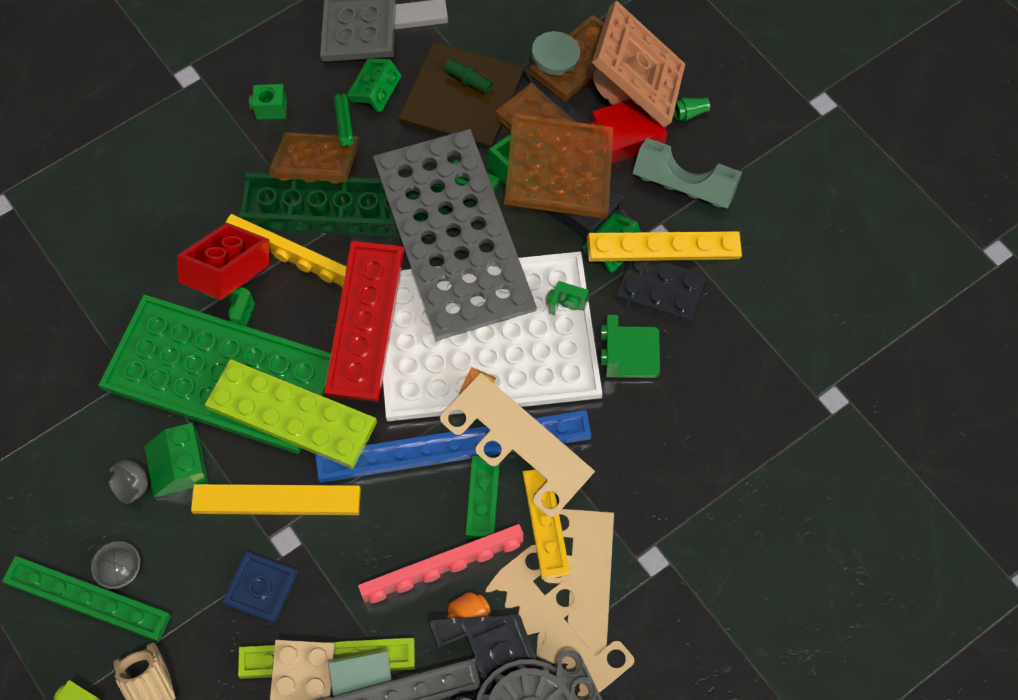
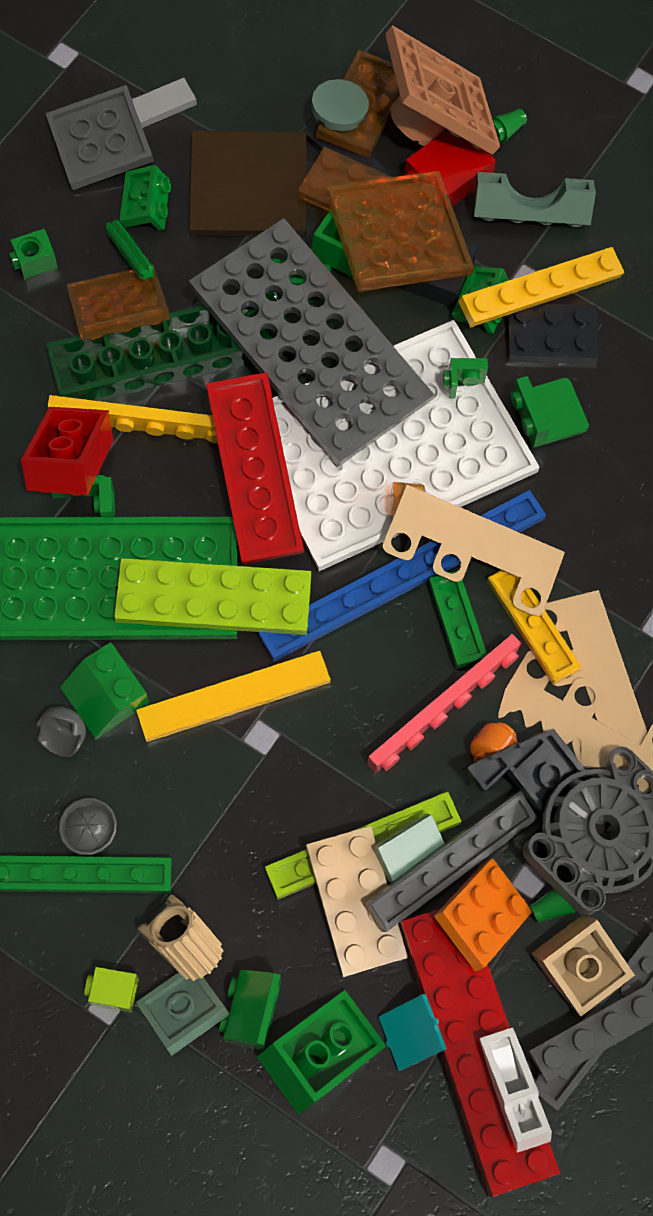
camera: 25 degrees left, 5 degrees up
dark blue tile [222,551,299,625] -> none
dark green pin [444,58,494,95] -> none

